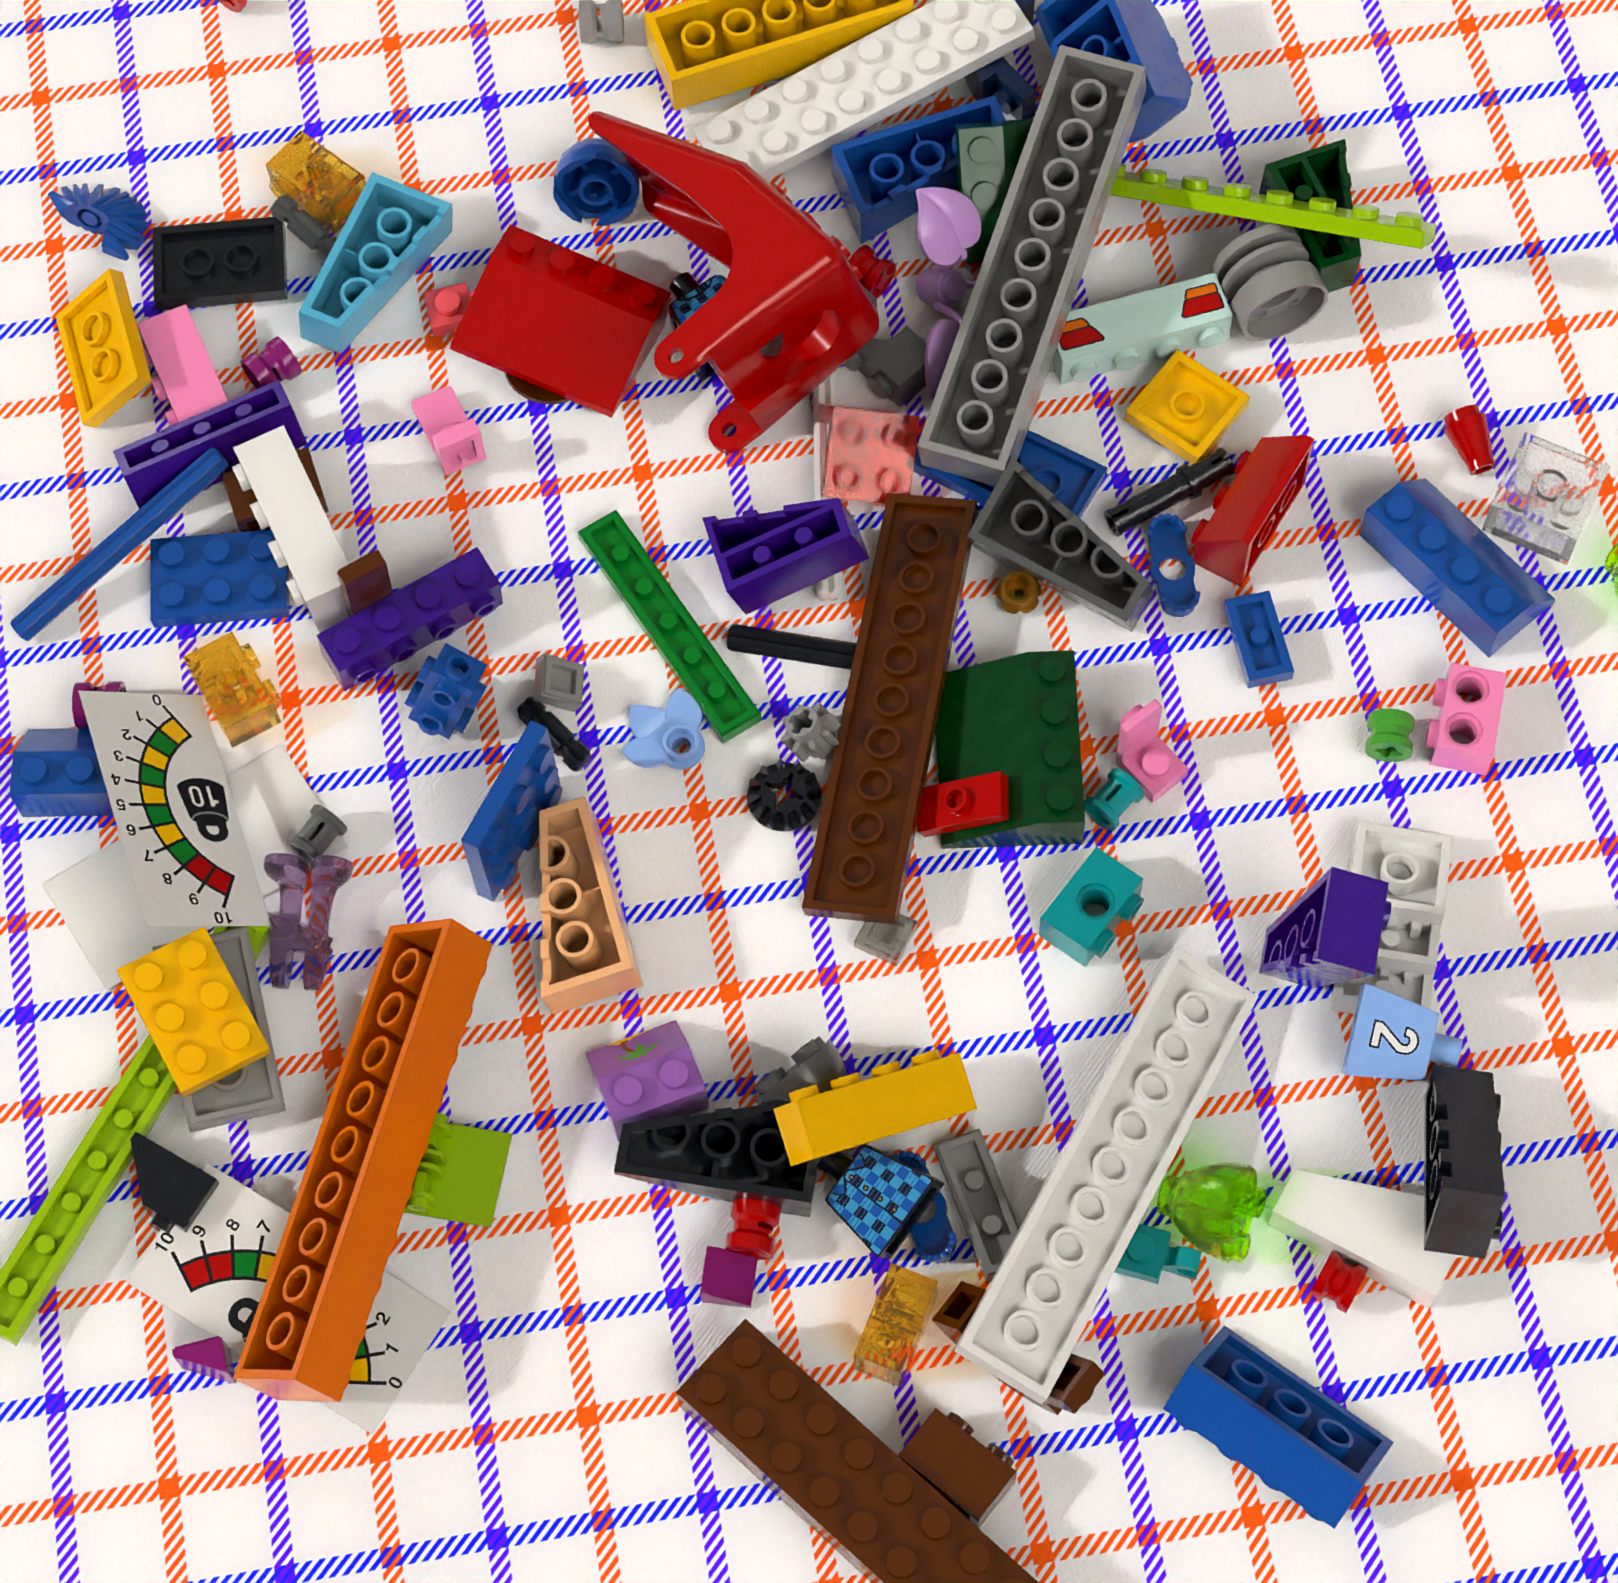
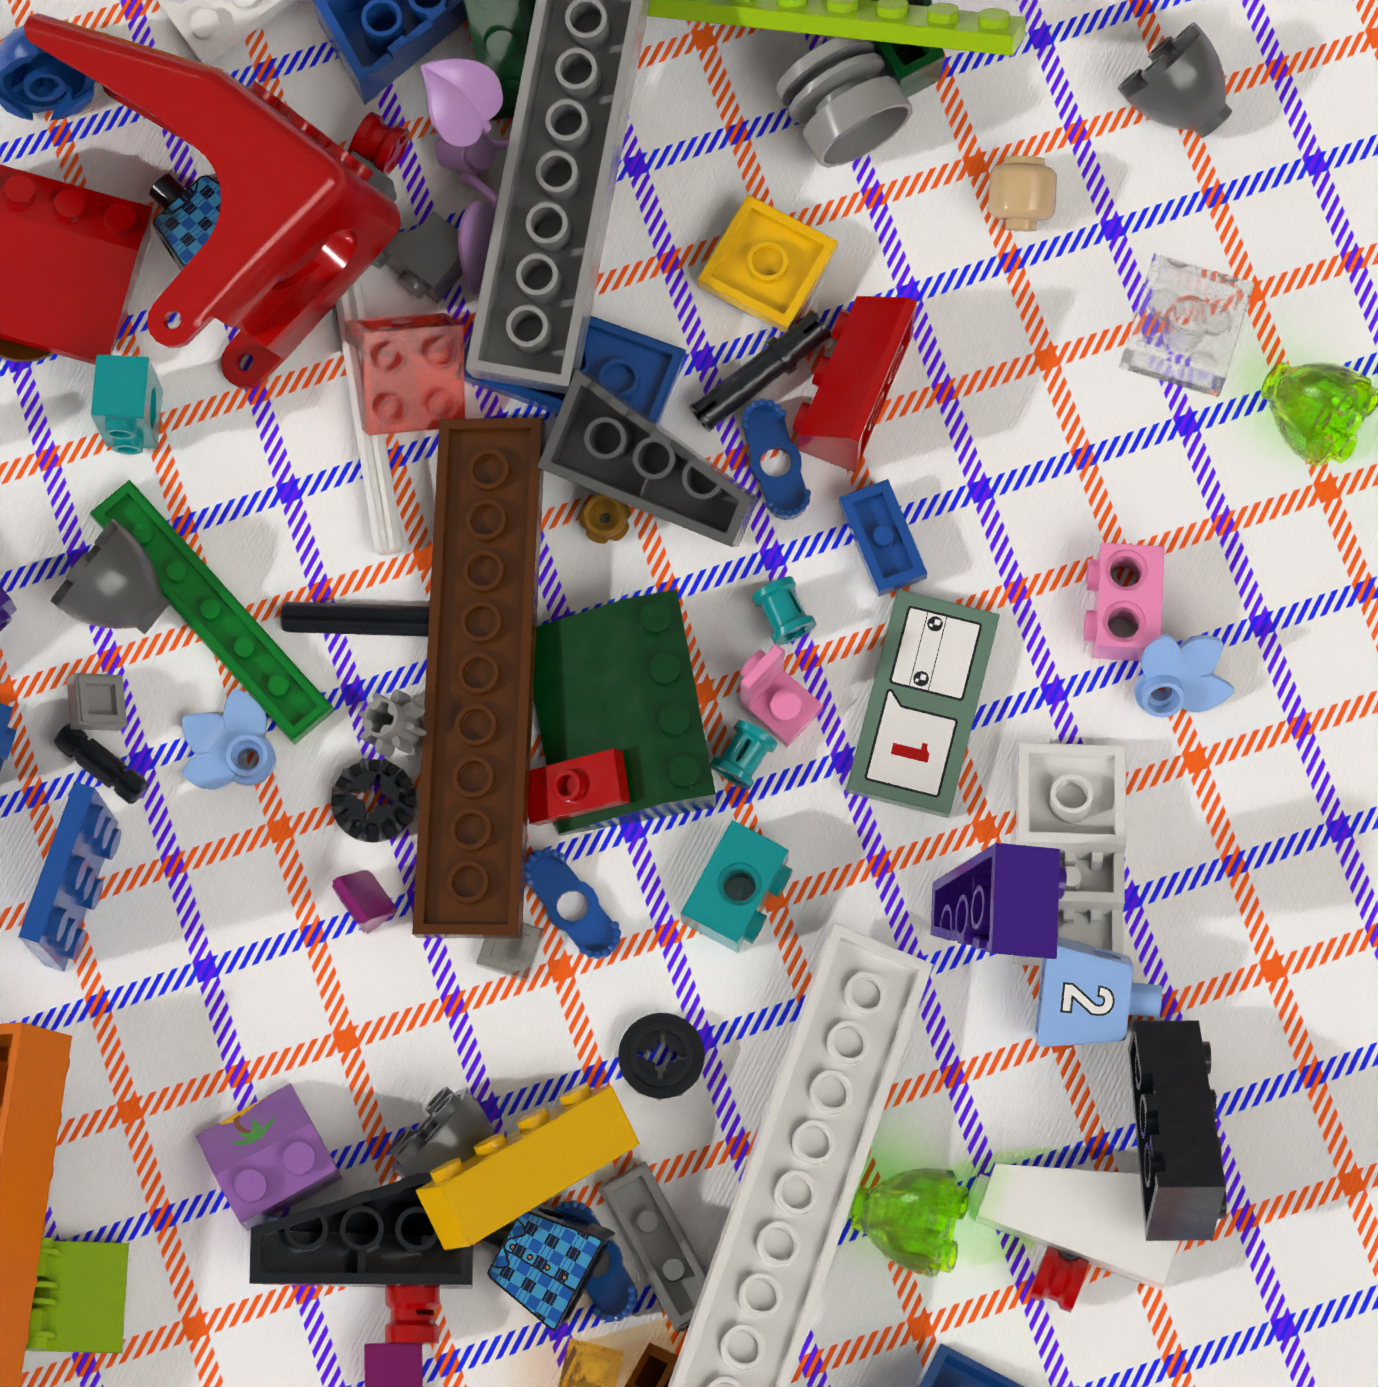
camera: 10 degrees left, 10 degrees up
light nougat wedge [539,796,644,1015] -> none
dark purple wedge [702,498,869,615] -> none
light aqua brick [1052,273,1233,384] -> none
teal plate [1114,1224,1202,1284] -> none
blue slope [1360,478,1555,658] -> none
bright green wheel [1365,708,1415,762] -> none
red cone [1444,405,1496,475] -> none
none -> dark grey piece [50,519,171,634]
none -> teal brick [91,354,163,455]
none -> magenta slope [332,870,397,934]
none -> blue piece [525,848,621,959]
none -> black gear [618,1013,705,1100]
none -> teal bush [752,576,817,646]
none -> tile [846,589,1000,818]
none -> tan head [988,156,1057,232]
none -> dark grey piece [1117,22,1232,138]
none -> light blue plate [1134,634,1234,718]

